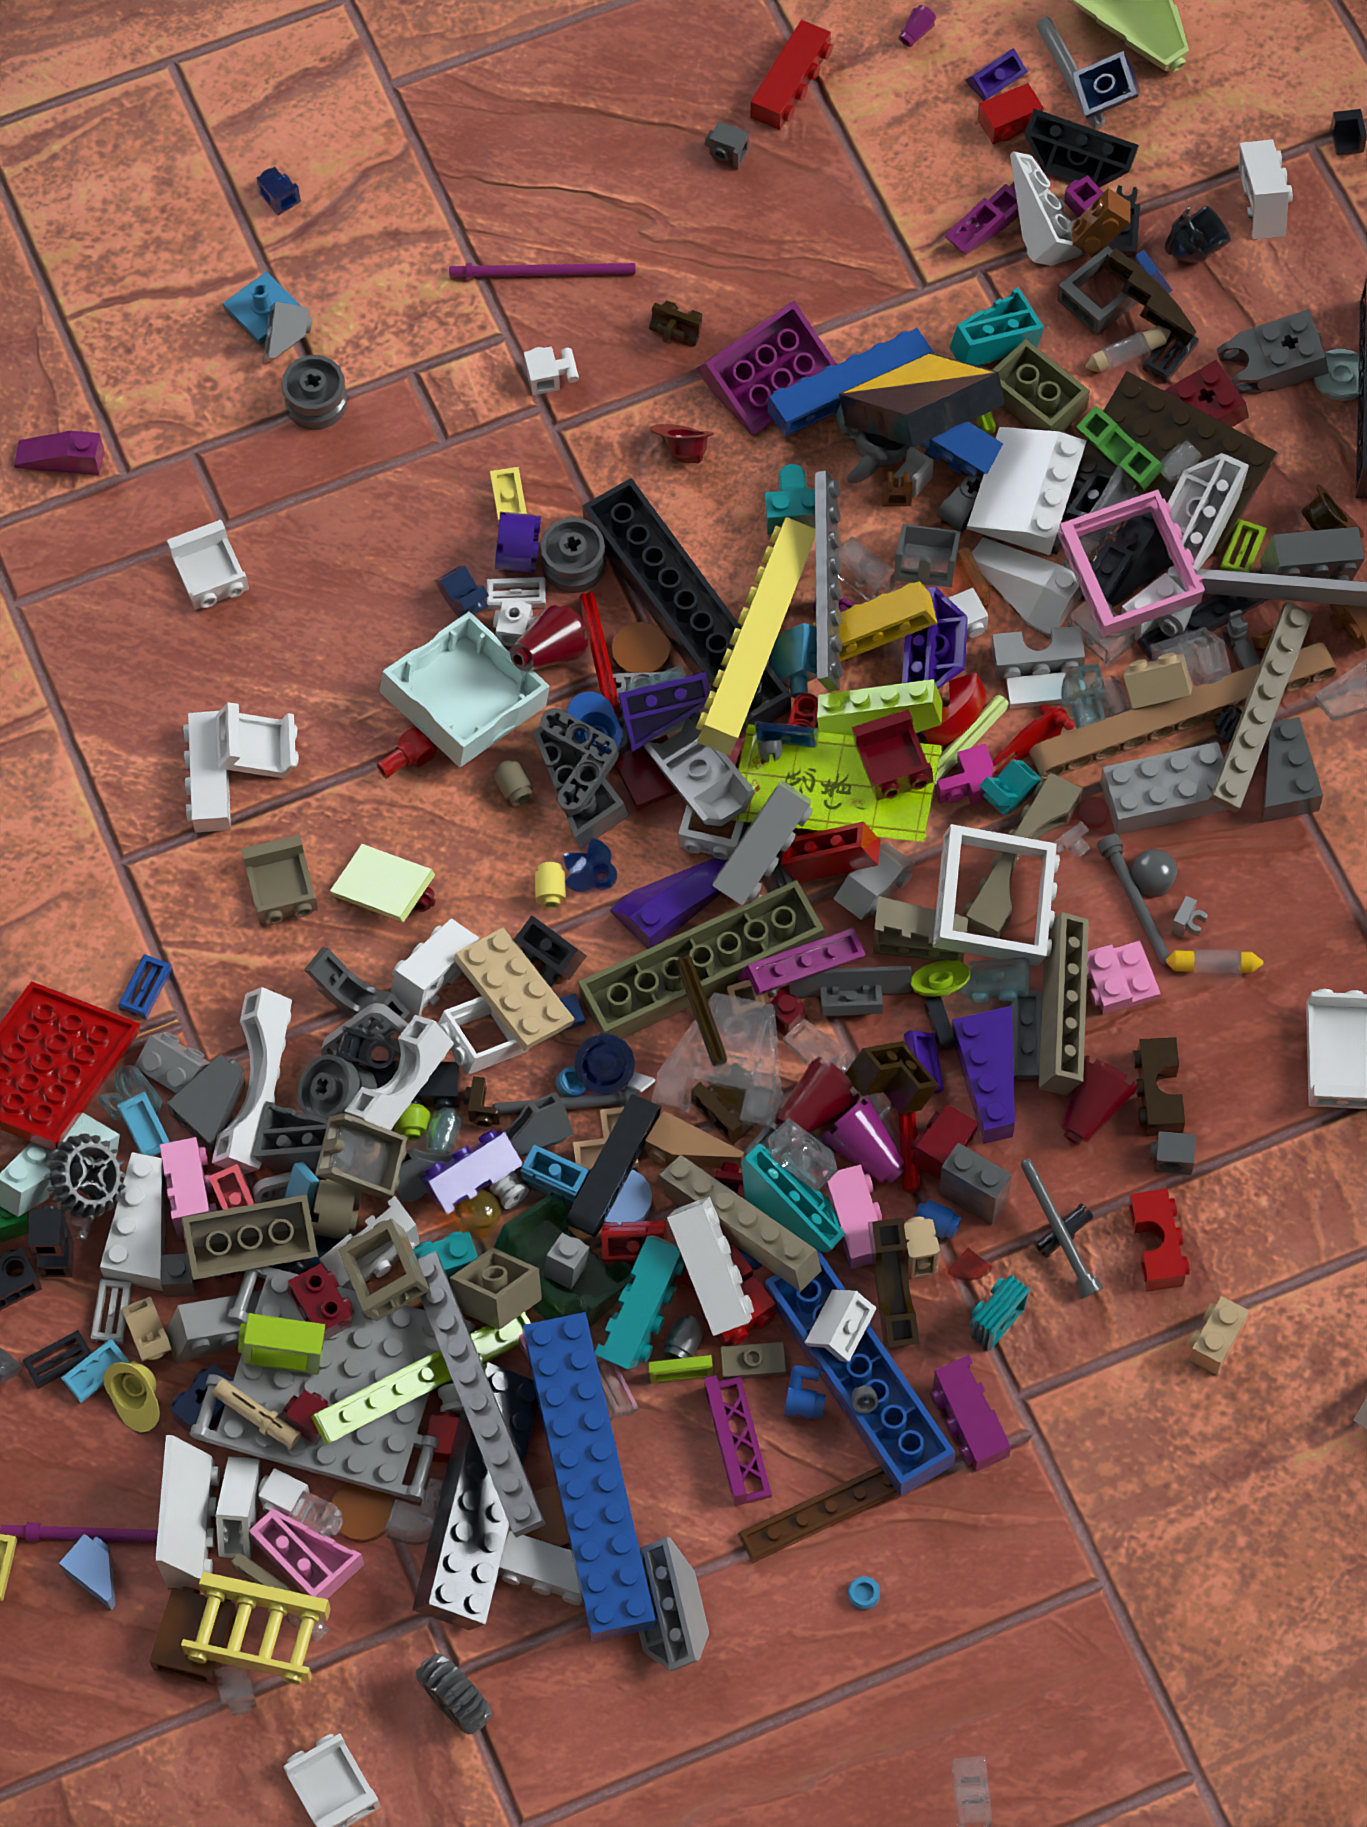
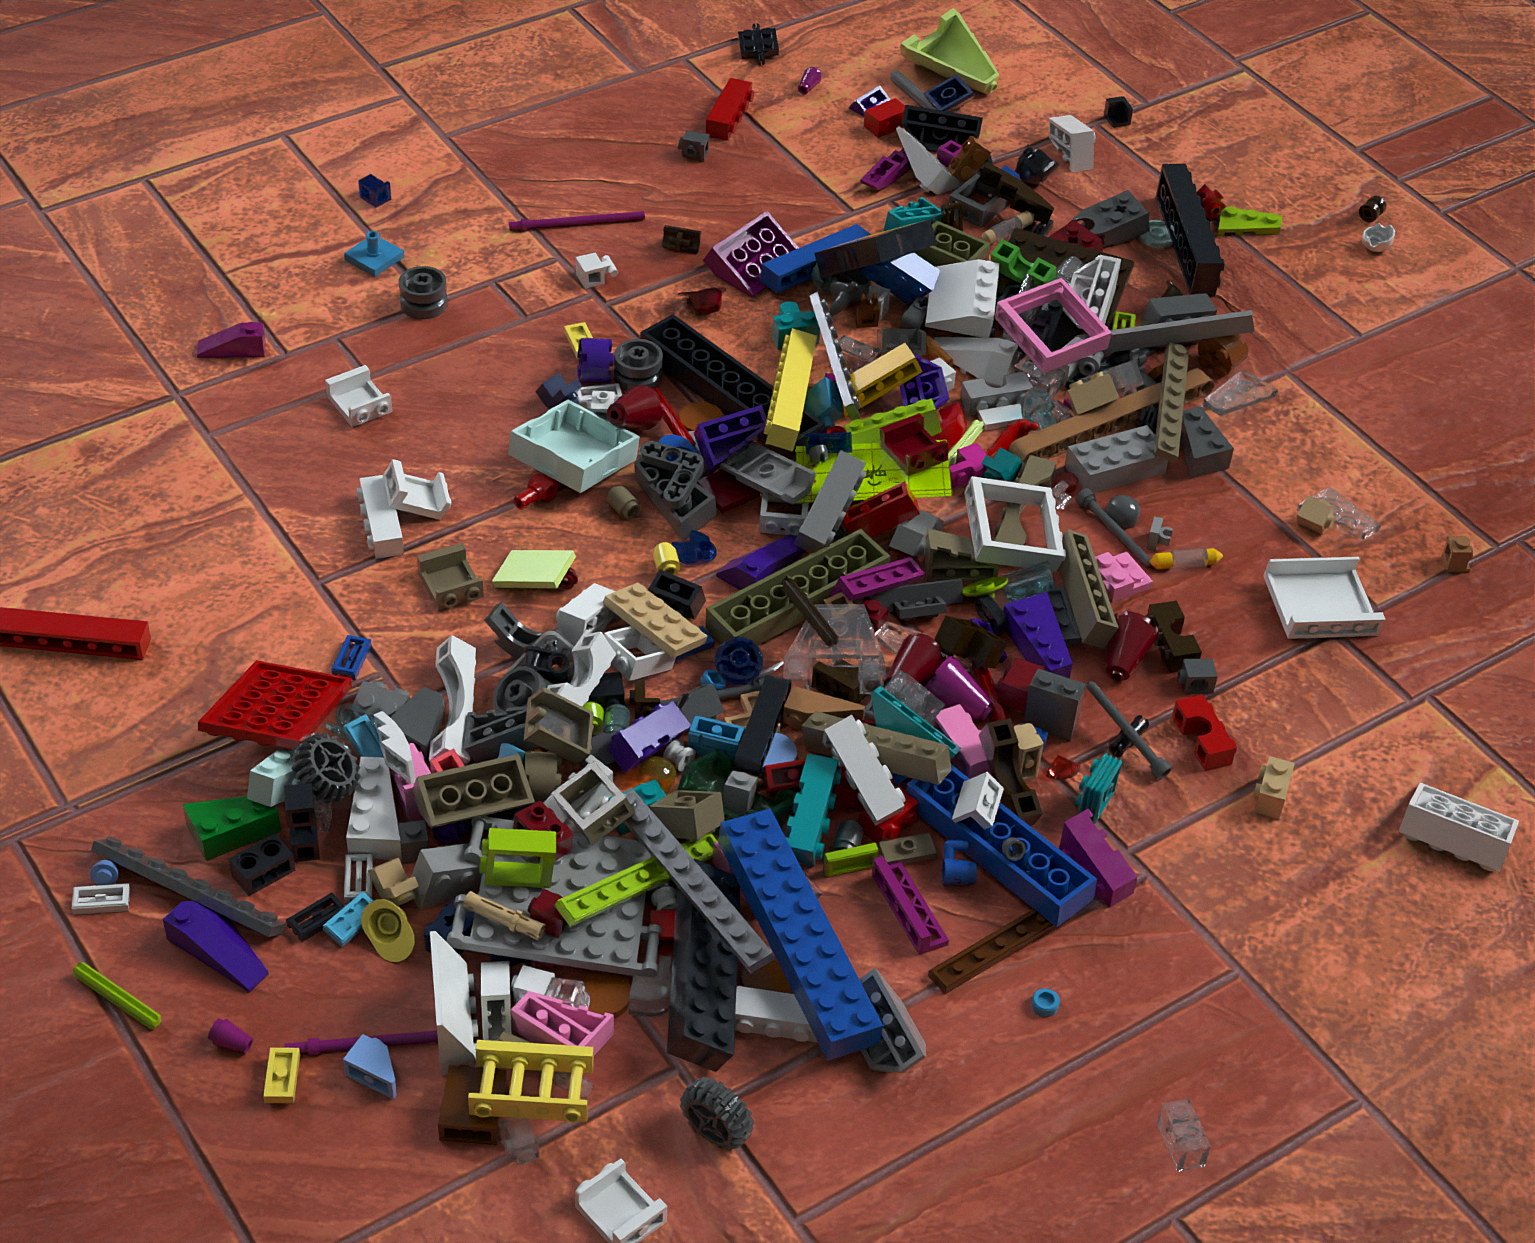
camera: 15 degrees left, 20 degrees down
light grey slope [263,302,312,363] -> none
none -> white slope [374,711,416,784]
none -> dark brown tile [941,200,963,231]

